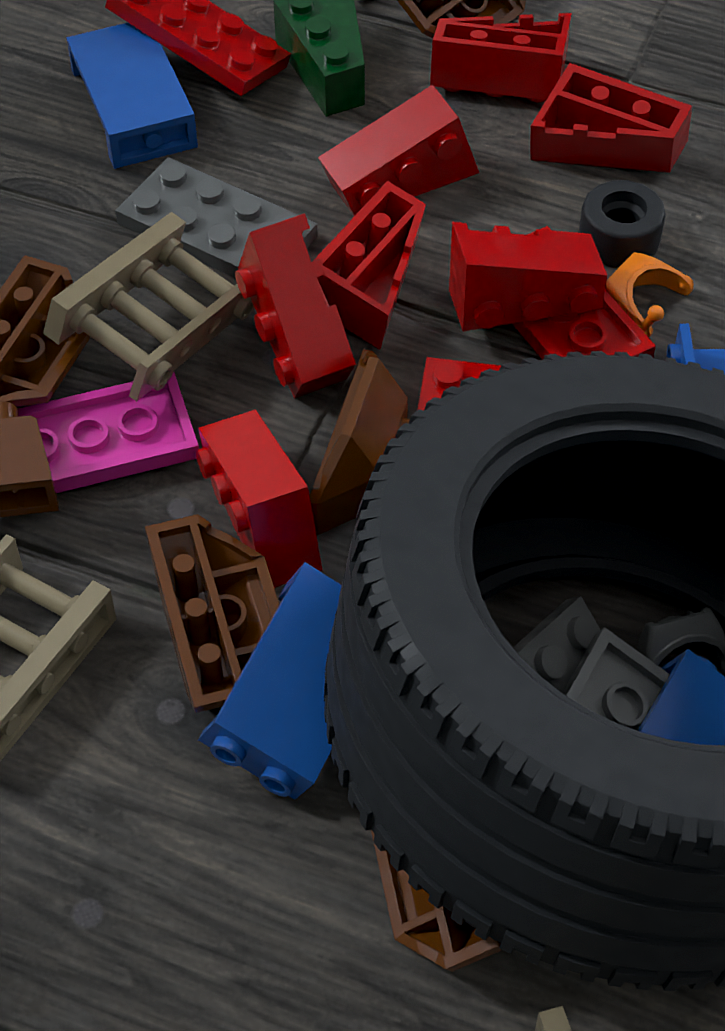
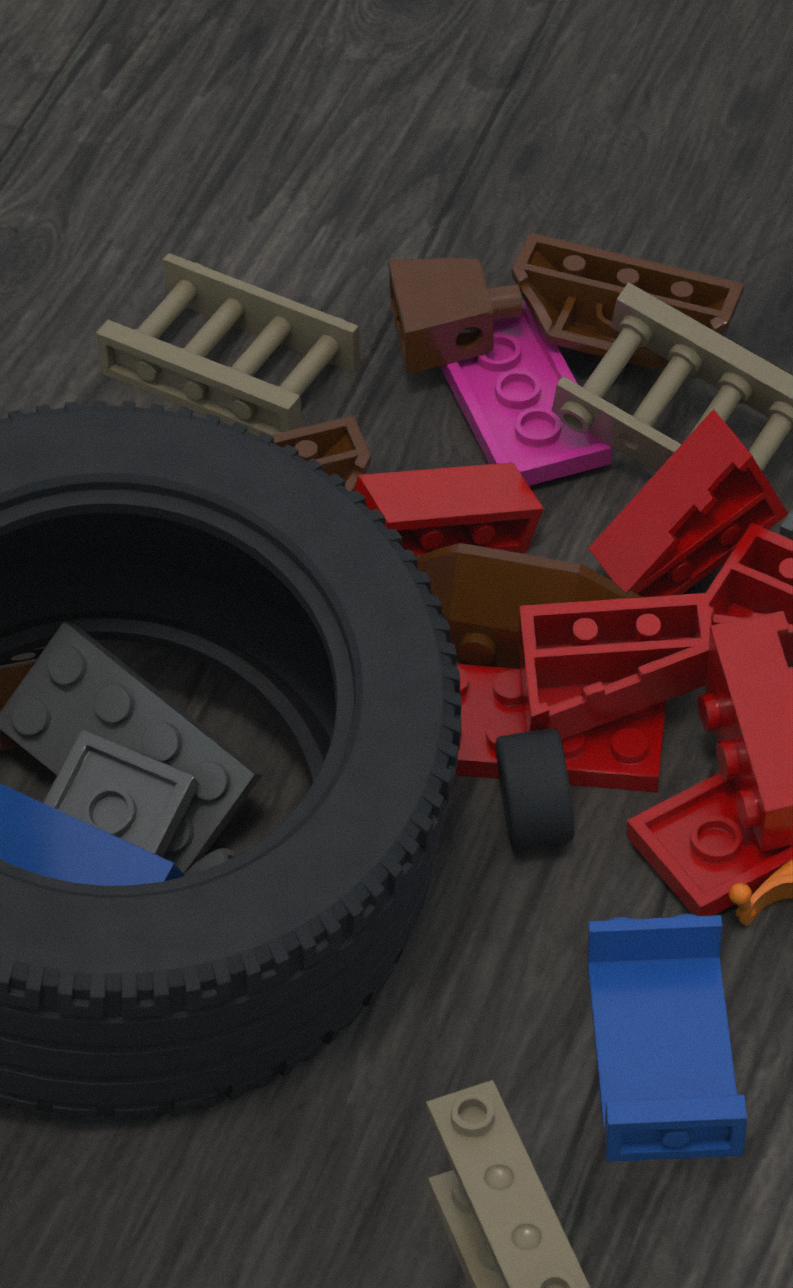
camera: 90 degrees right, 5 degrees down
none -> red wedge [518,593,712,740]

